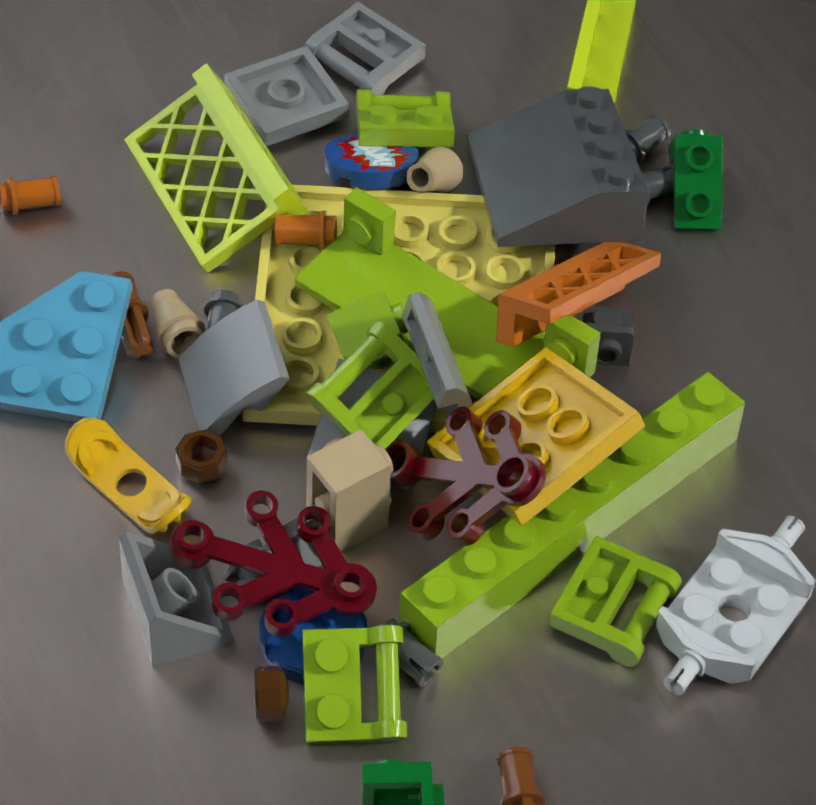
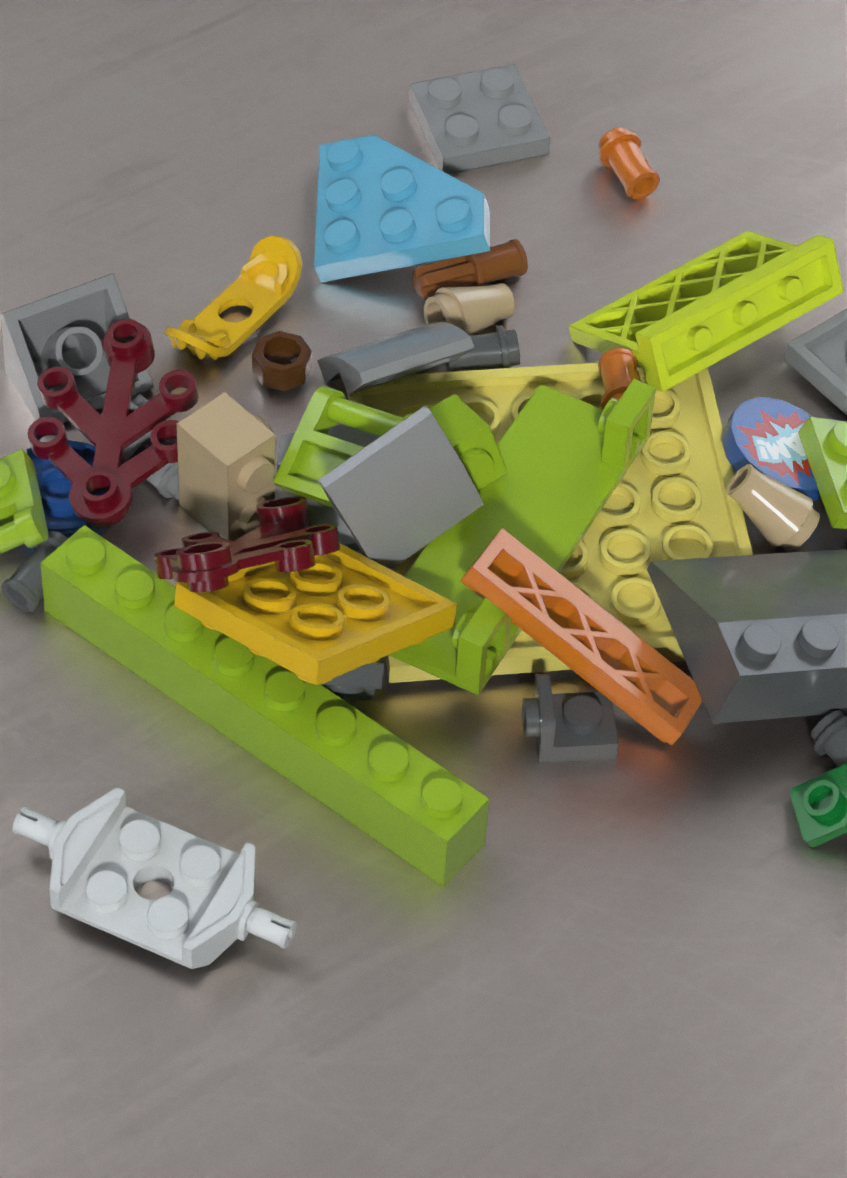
camera: 80 degrees right, 0 degrees up
lime plate [548,536,682,667] -> none

